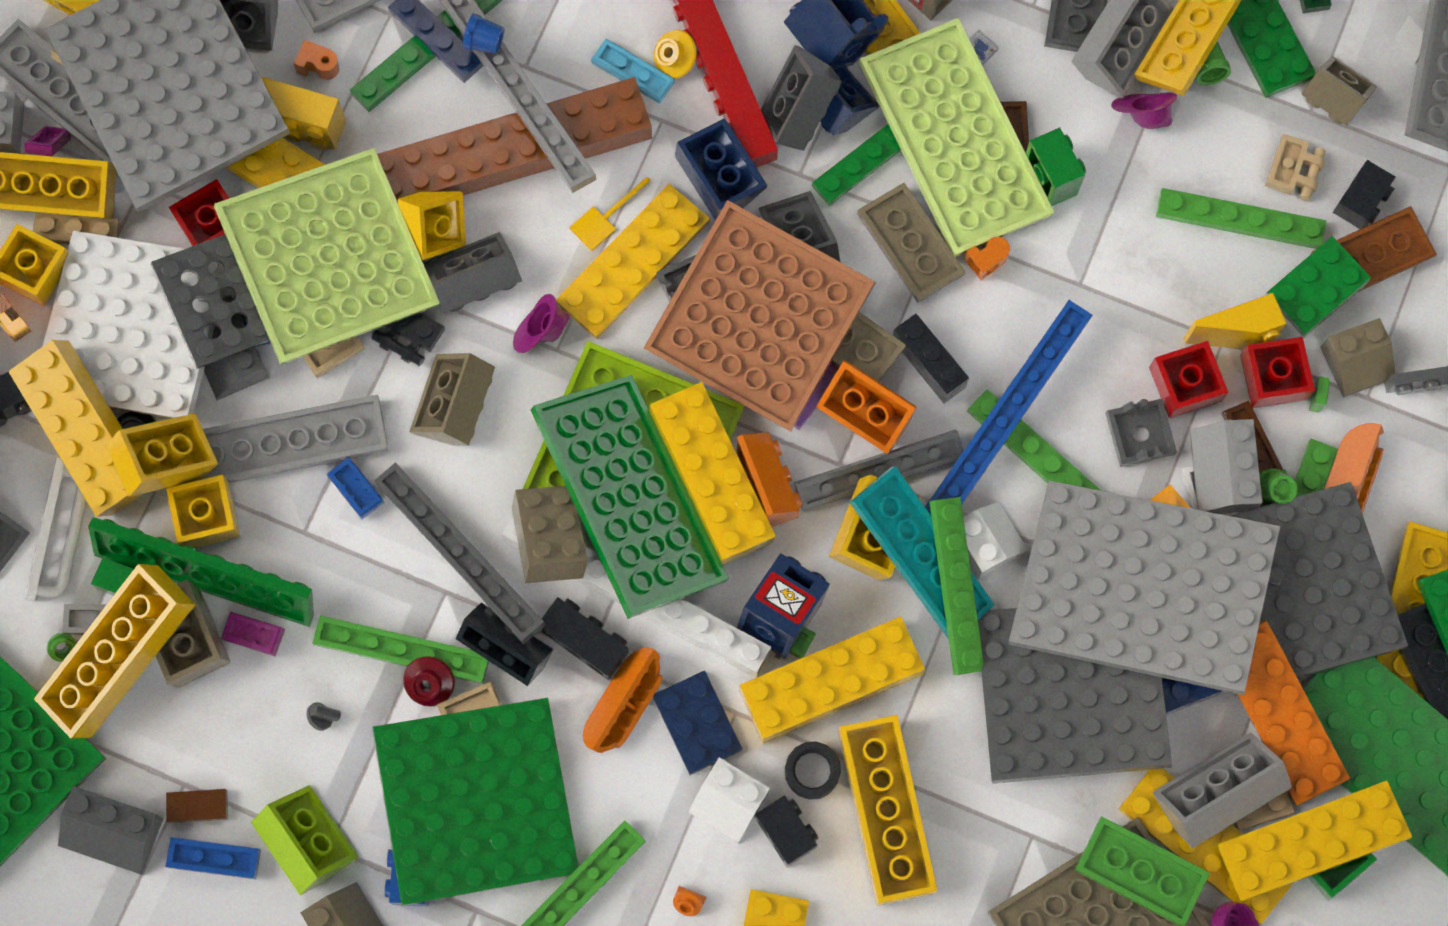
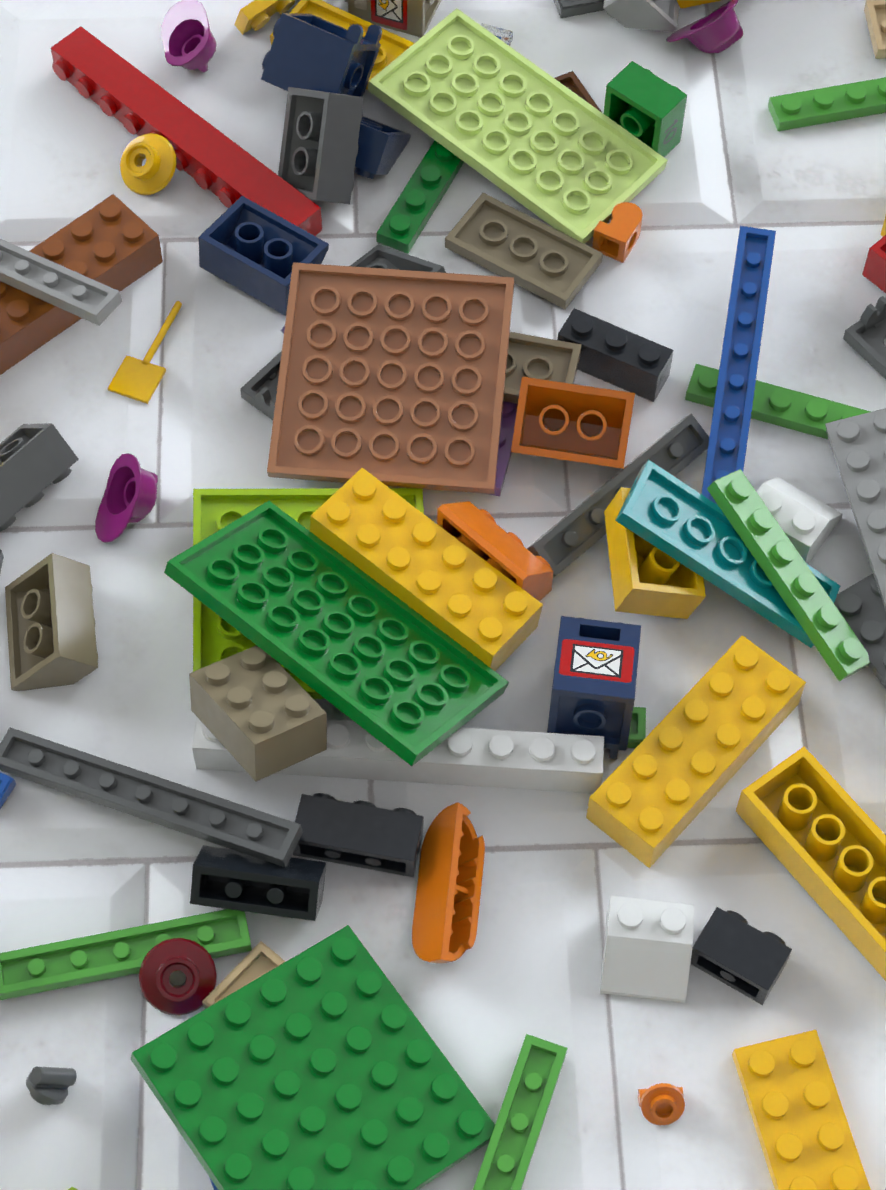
camera: 25 degrees left, 15 degrees down
yellow plate [556,184,710,339] -> none
medium azure tile [591,38,675,104] -> none
dark blue plate [653,670,743,776] -> none
black tyre [785,741,841,800] -> none

